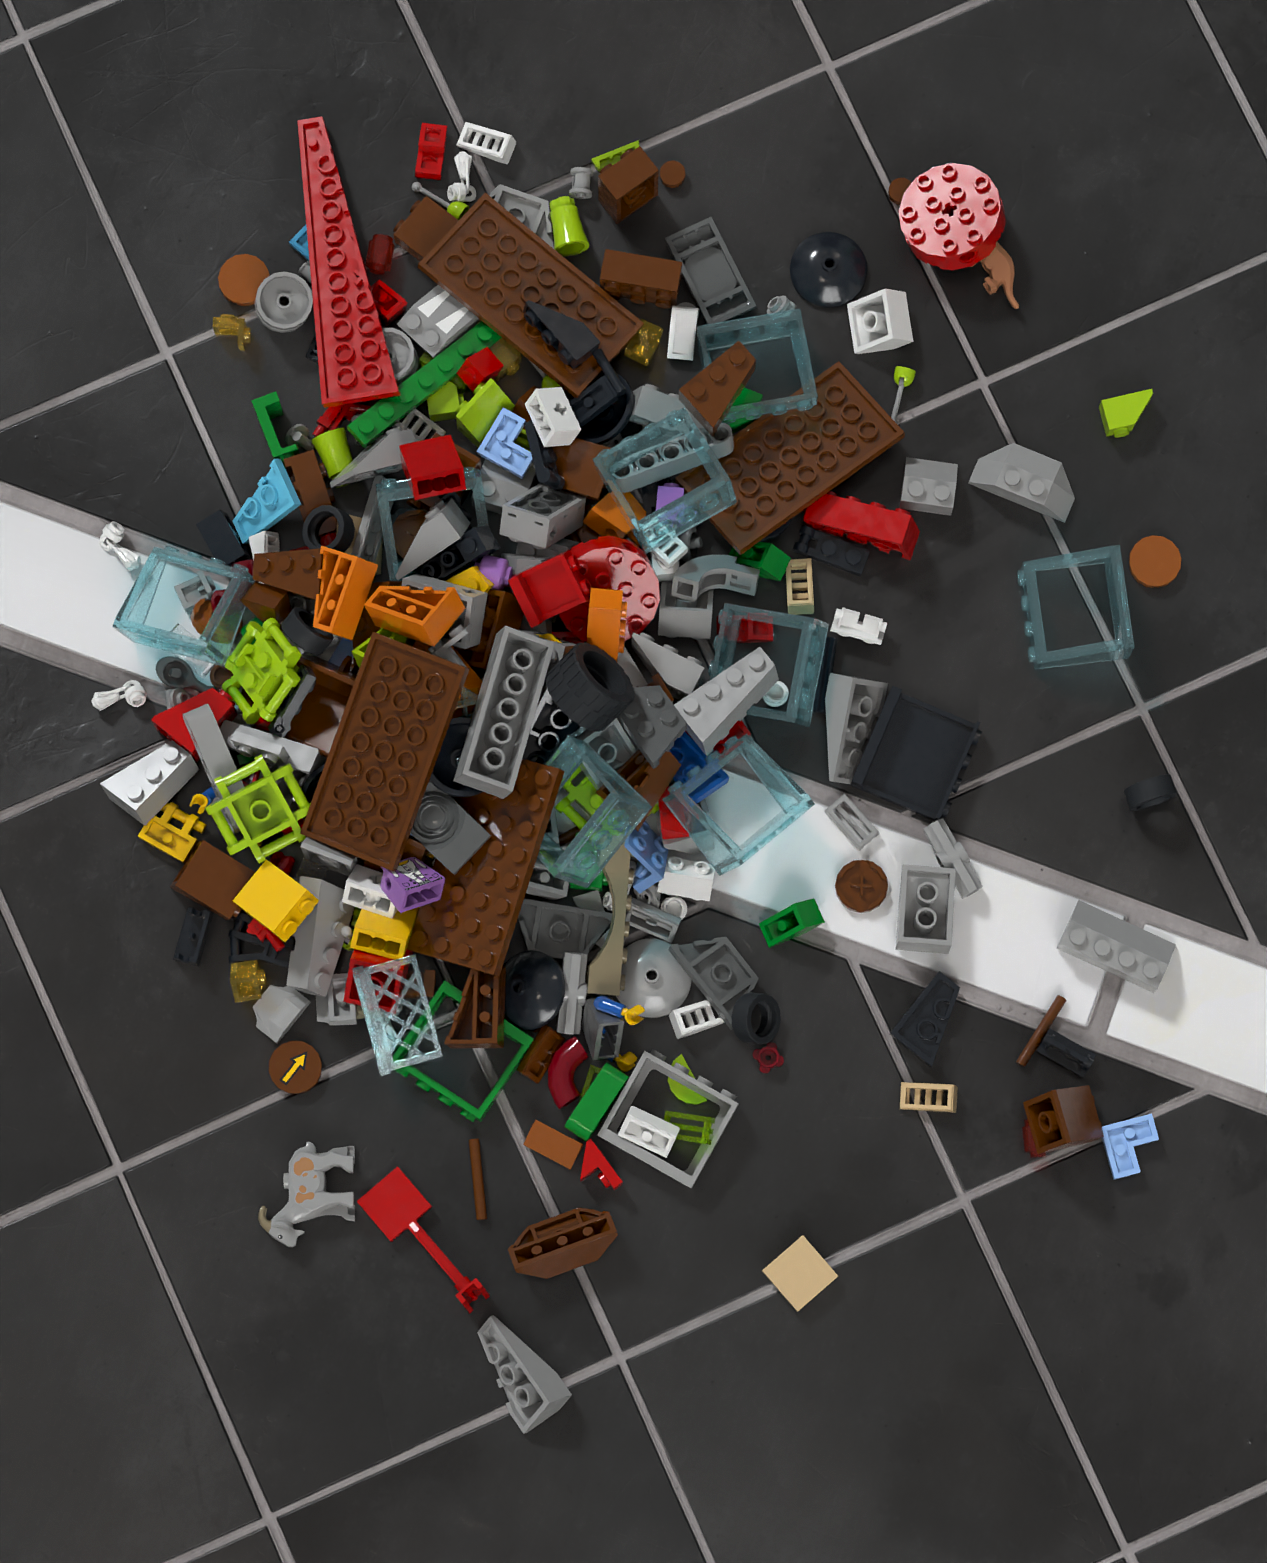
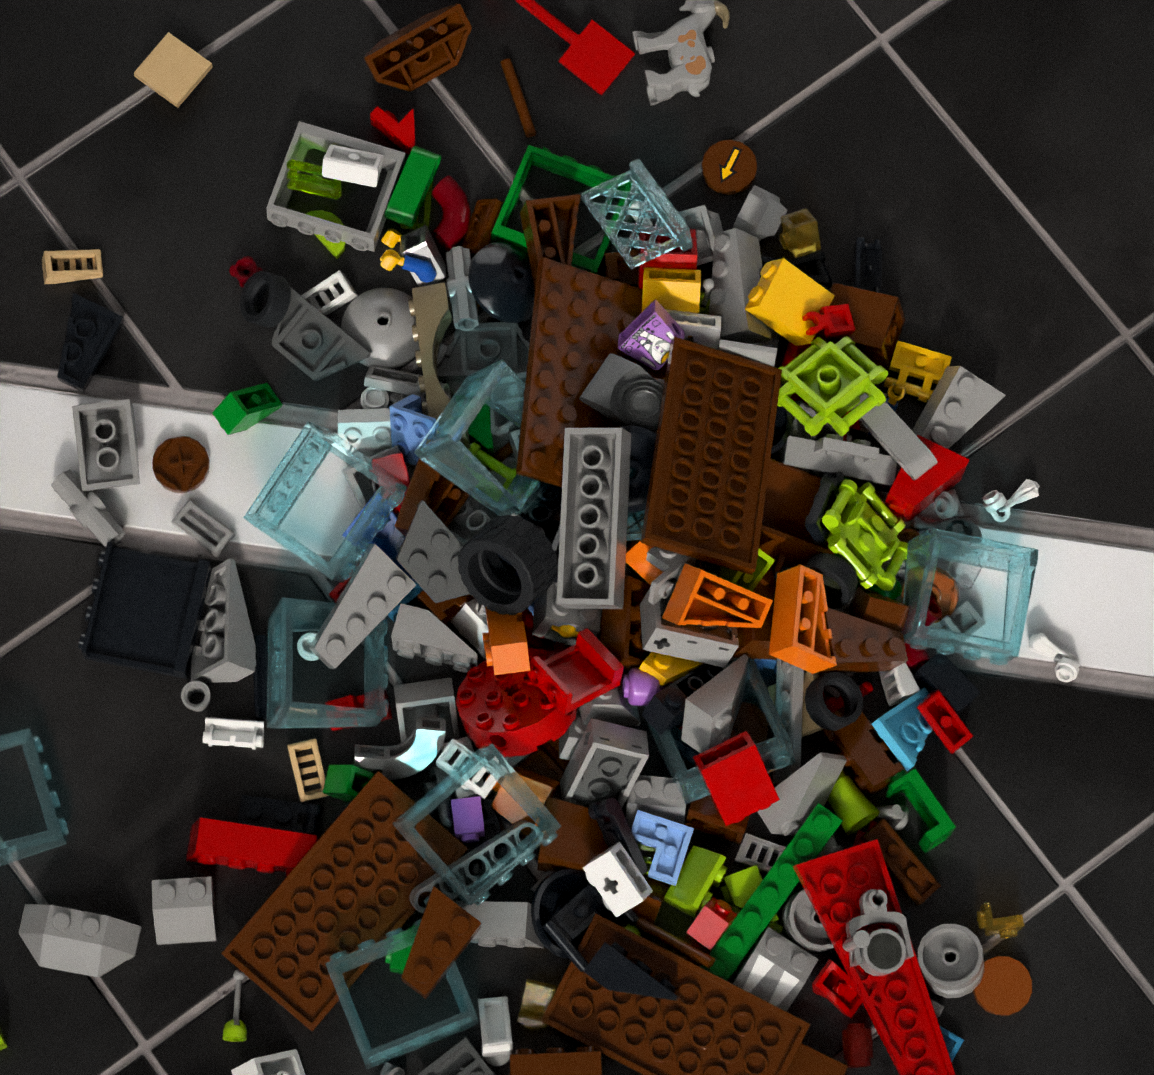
camera: 165 degrees right, 5 degrees down
dark orange slope [523,1120,583,1170] -> none
none -> light grey piece [181,681,211,712]
none -> reddish brown bar [636,918,715,968]
none -> red plate [802,304,855,337]
none -> light grey piece [842,889,914,976]
none -> reddish brown tile [860,818,941,906]
none -> red slope [916,690,973,754]

